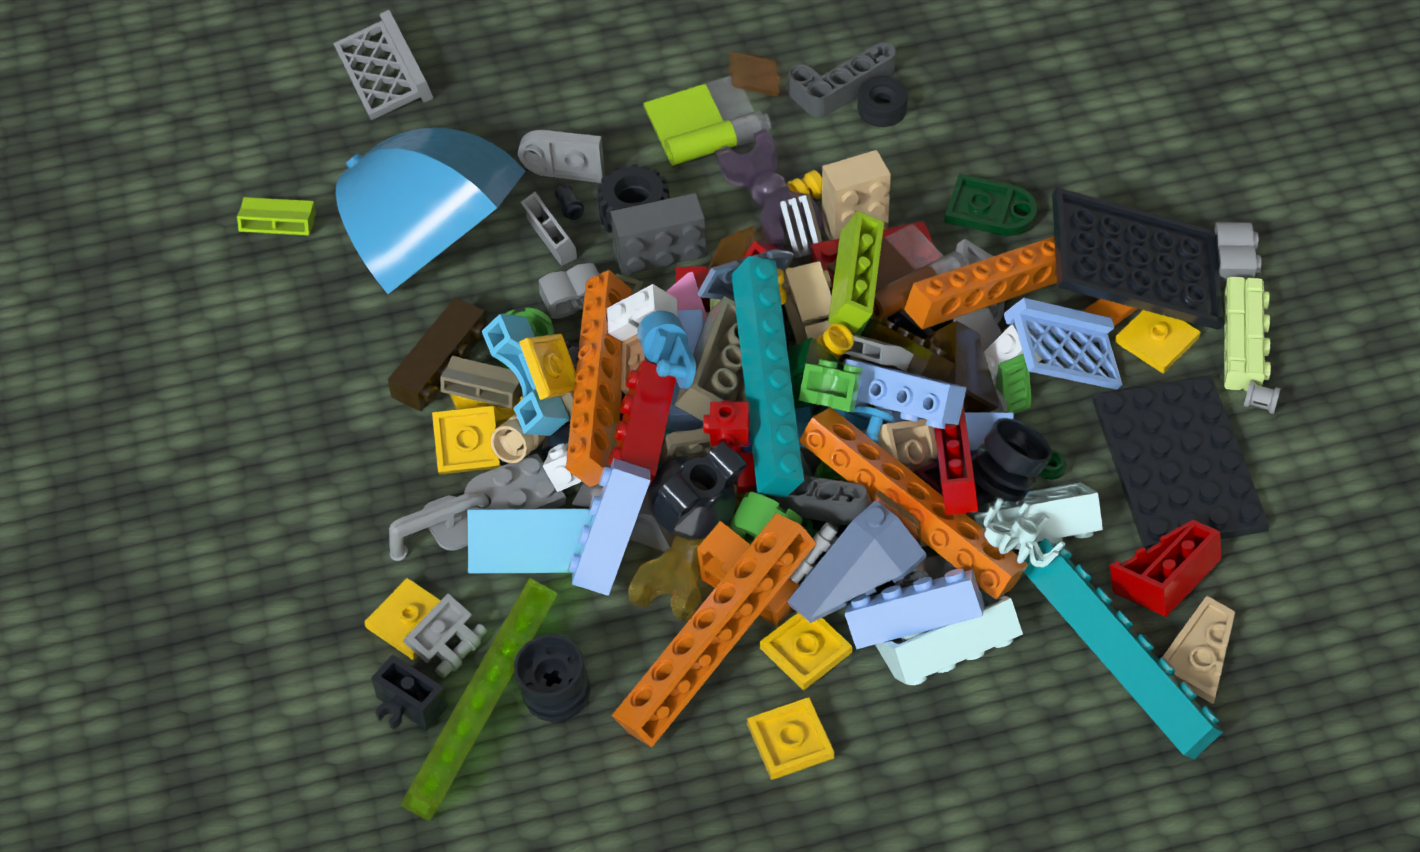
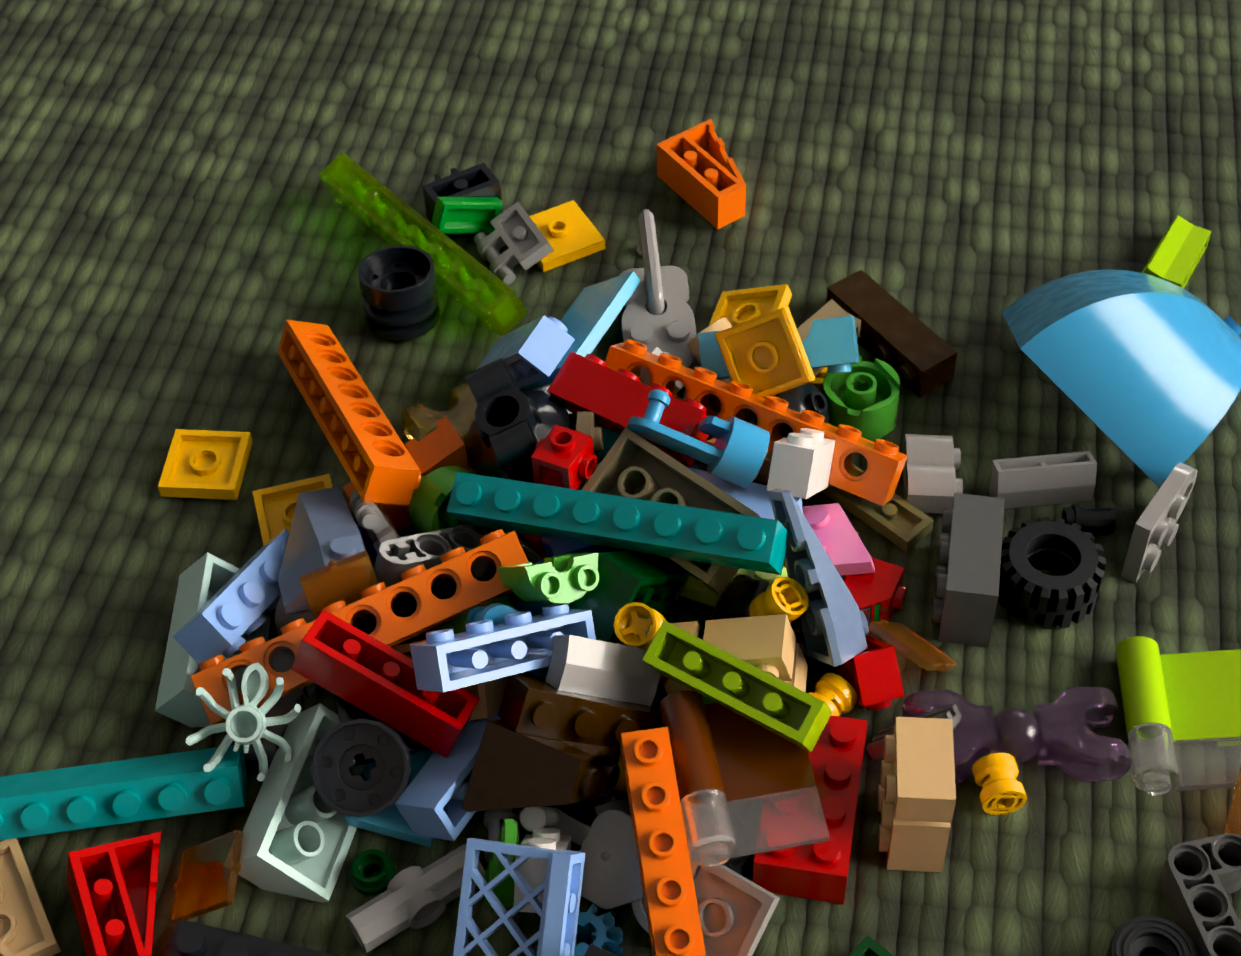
camera: 115 degrees right, 5 degrees down
none -> clear orange piece [171,830,244,923]
none -> light grey piece [345,844,487,953]
none -> green tile [430,197,503,234]
none -> orange wedge [657,119,746,230]

